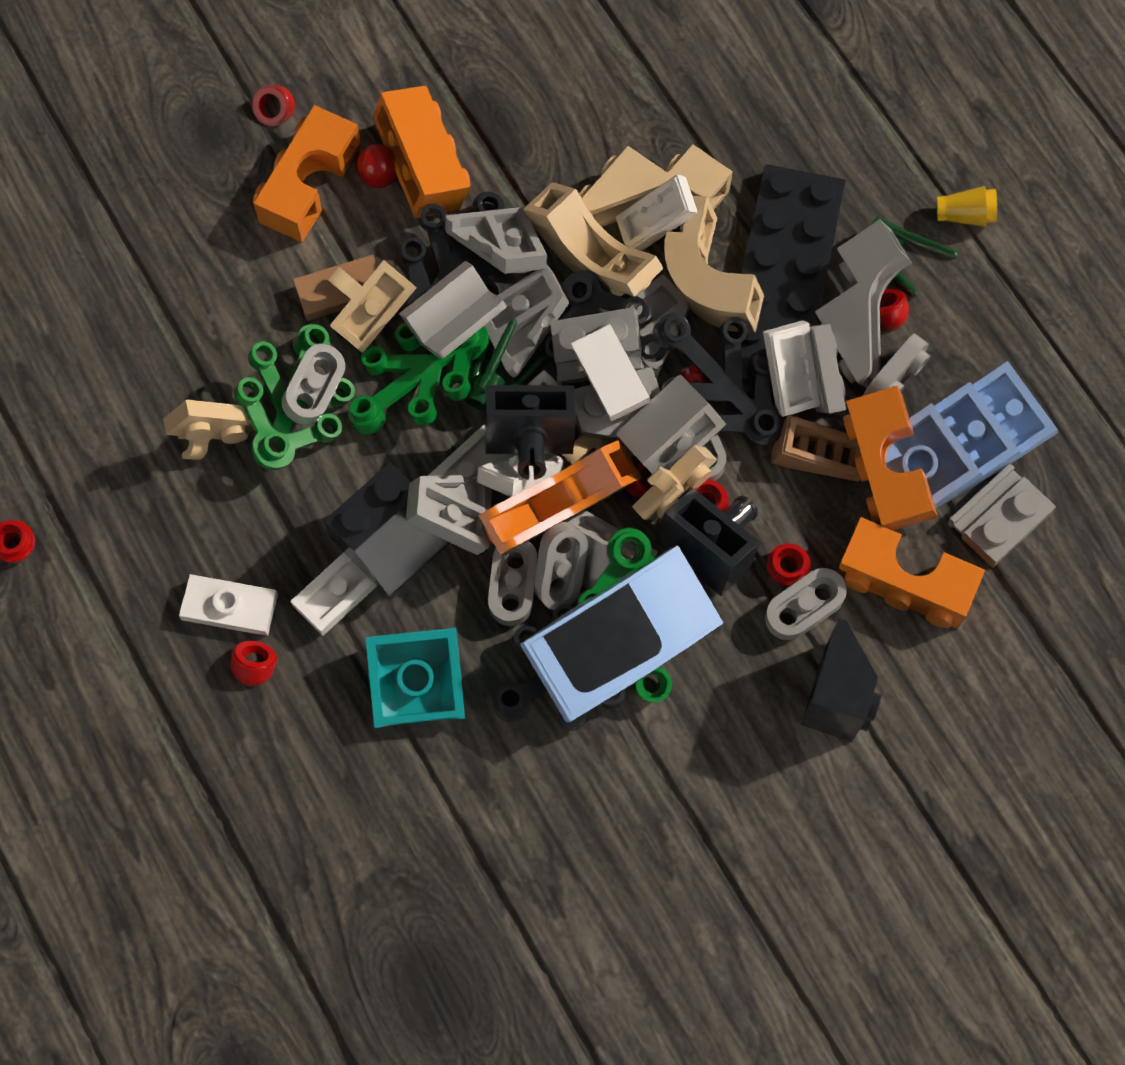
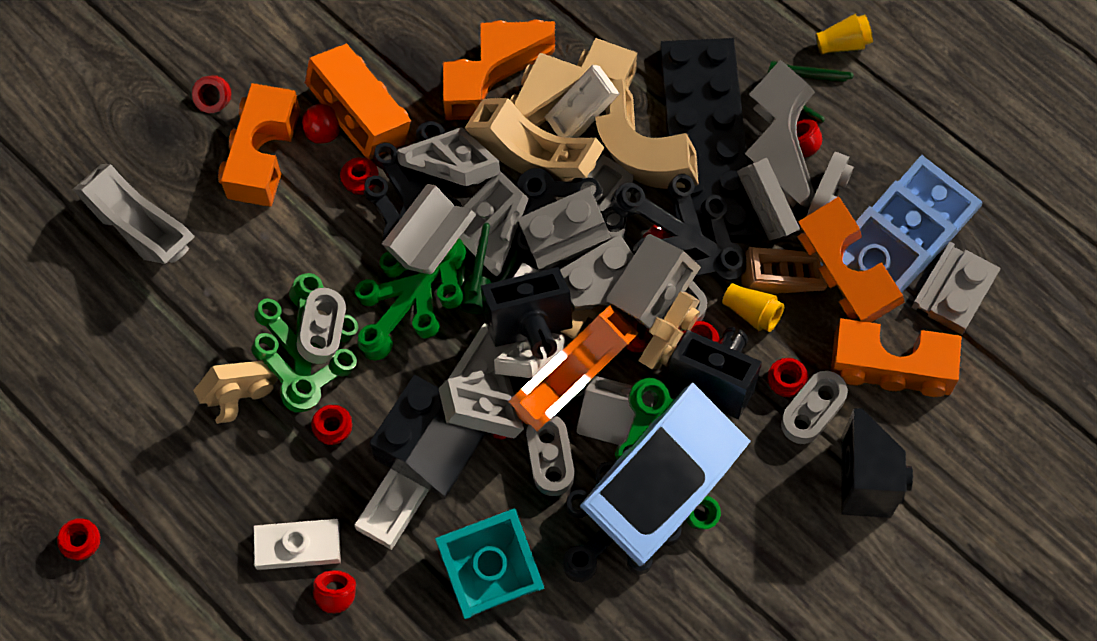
camera: 15 degrees left, 5 degrees down
medium nougat tile [293,254,378,321] -> none
tan plate [328,260,417,353] -> none
light grey plate [534,522,588,610] -> none
white tile [571,324,650,422] -> none
white plate [763,320,822,417] -> none
none -> light grey arch [72,164,194,264]
none -> red plate [311,405,353,445]
none -> red plate [340,157,379,195]
none -> orange arch [443,20,555,120]
none -> yellow cone [722,283,784,332]

